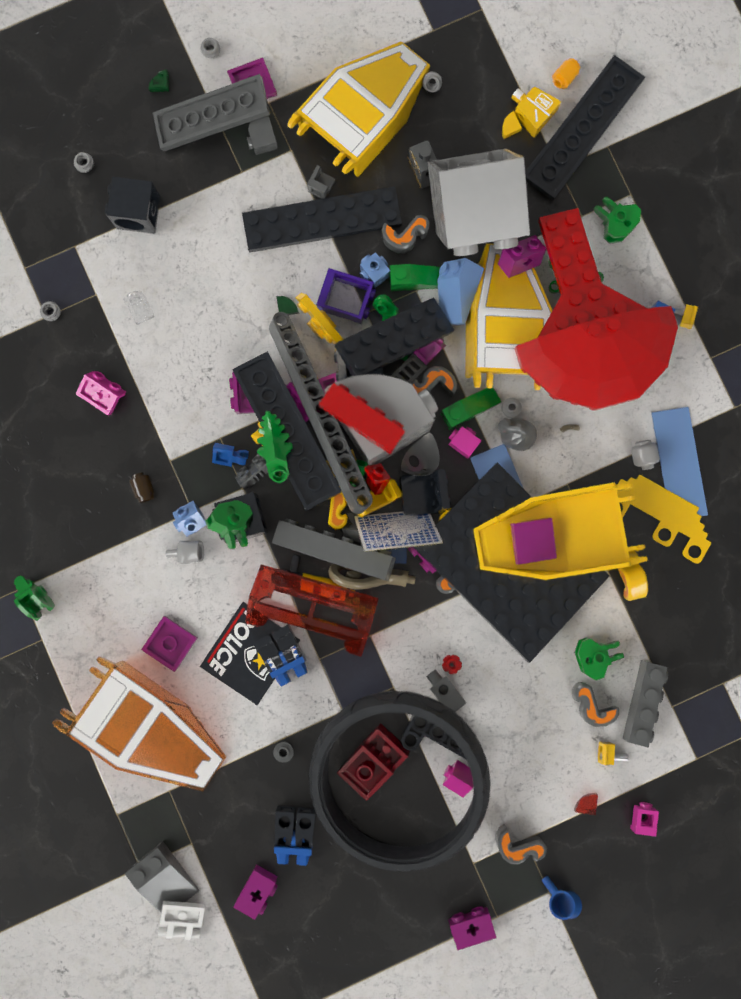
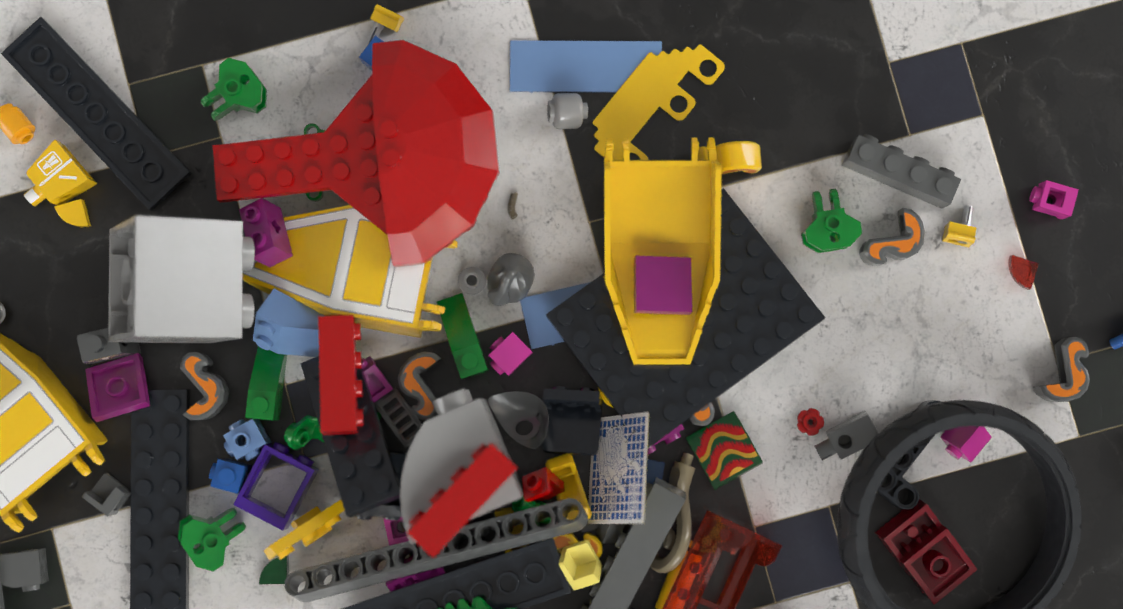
camera: 80 degrees left, 0 degrees up
none -> magenta tile [85,353,150,422]
none -> green hinge [178,508,246,572]
none -> blue brick [209,458,252,494]
none -> red brick [318,315,364,435]
none -> light yellow panel [559,540,603,591]
none -> slope [686,411,763,490]

